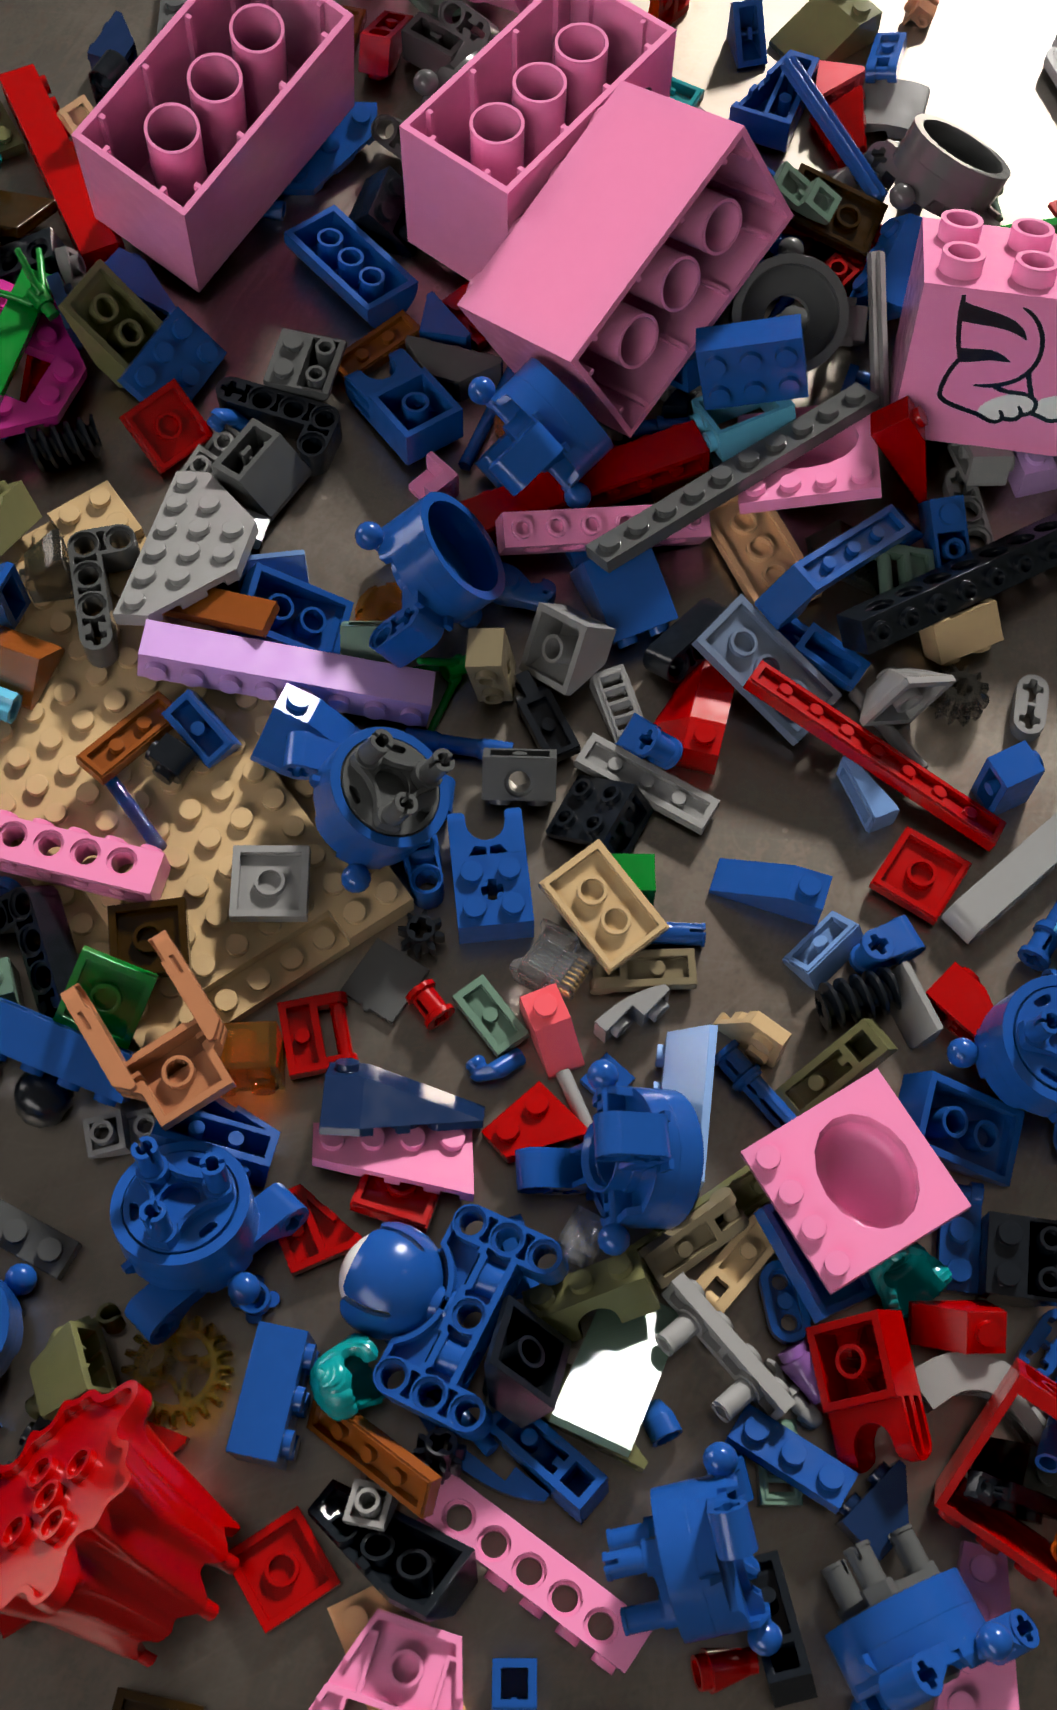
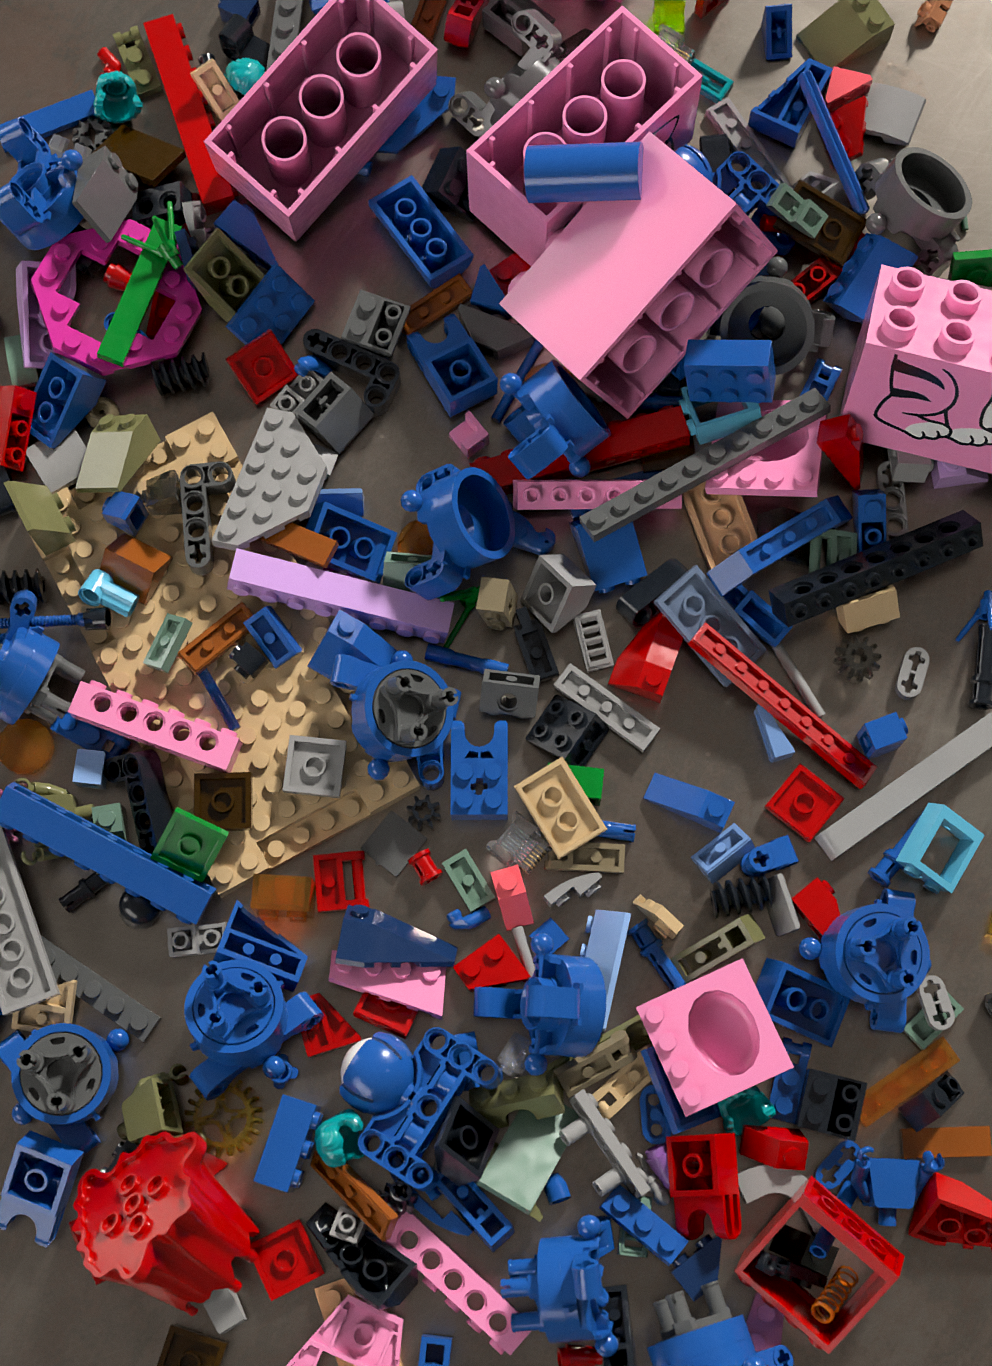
camera: 10 degrees right, 10 degrees up
nougat plate [60,930,236,1131] -> none
blue piece [616,713,683,770] -> none
light grey slope [859,666,956,727] -> none
blue plate [865,32,907,83] -> none
light grey axle [867,250,890,411] -> none
none -> sand green plate [143,613,193,673]
none -> light grey slope [203,1288,247,1335]
none -> blue brick [524,142,644,203]

